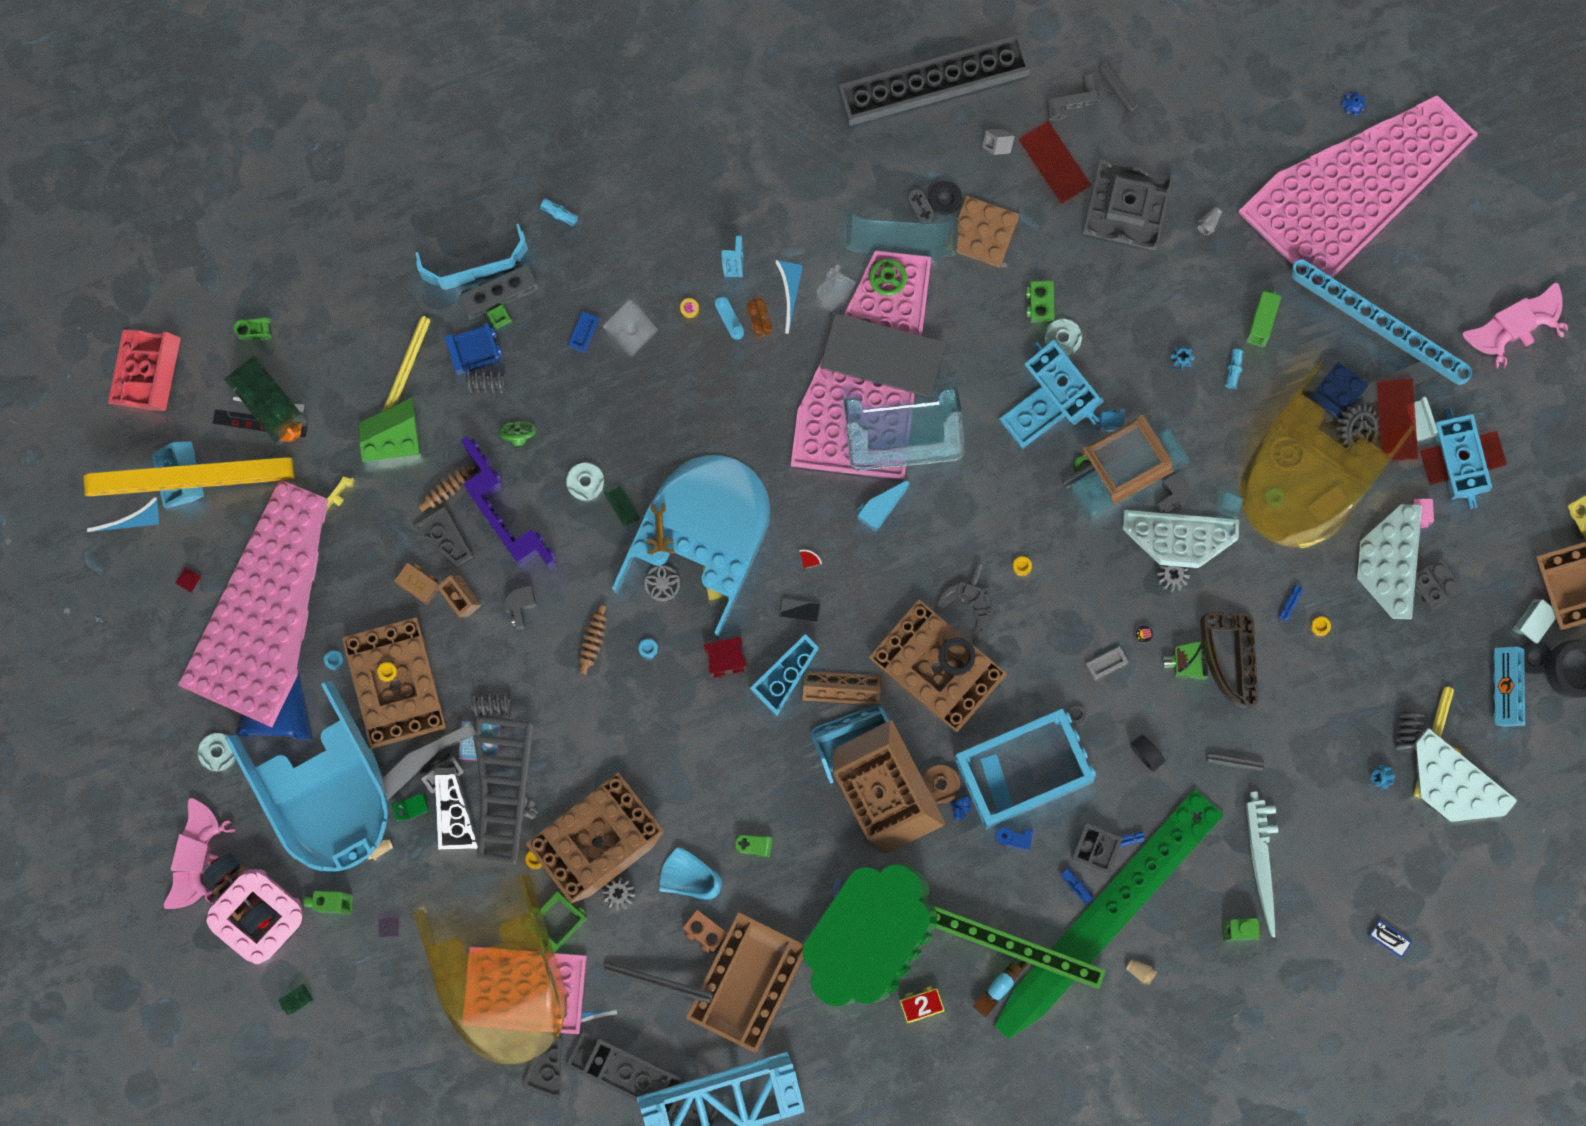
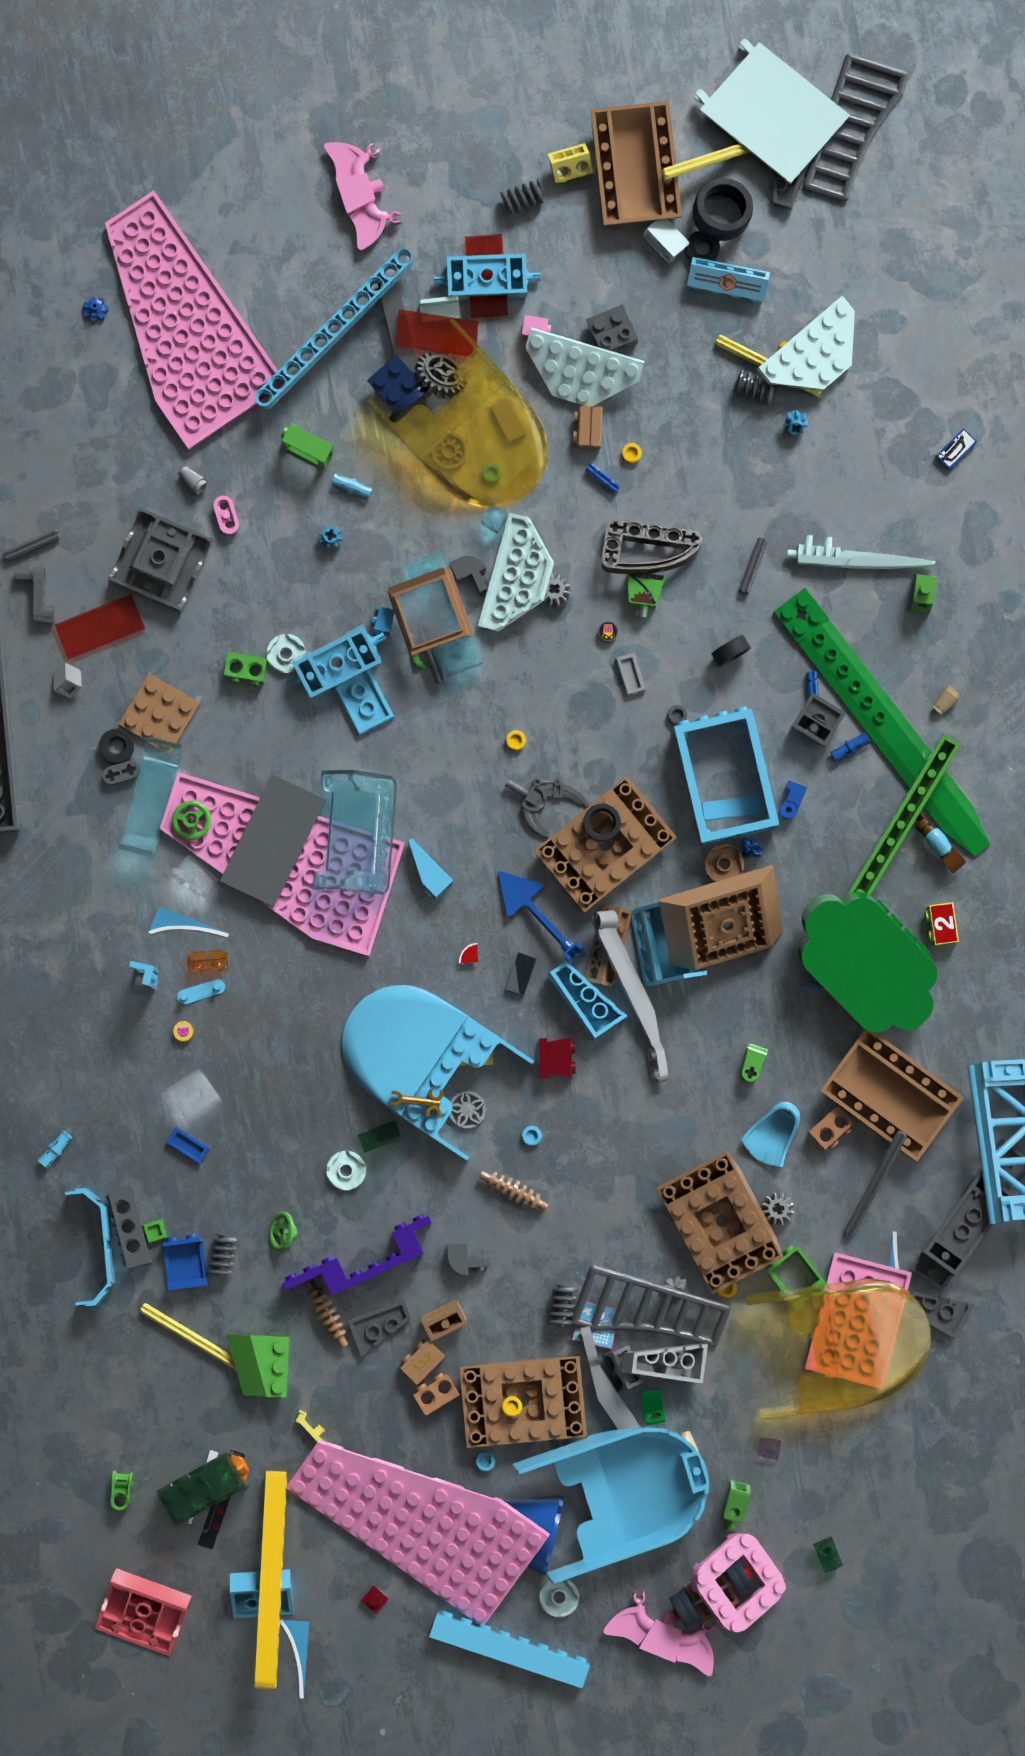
camera: 90 degrees left, 5 degrees up
none -> bright pink plate [213,496,239,535]
none -> nougat brick [413,1373,460,1416]
none -> medium azure brick [429,1610,590,1688]
none -> blue piece [498,871,586,966]
none -> dark grey piece [500,179,544,214]
none -> medium nougat brick [573,406,603,449]
none -> light grey piece [592,910,668,1083]

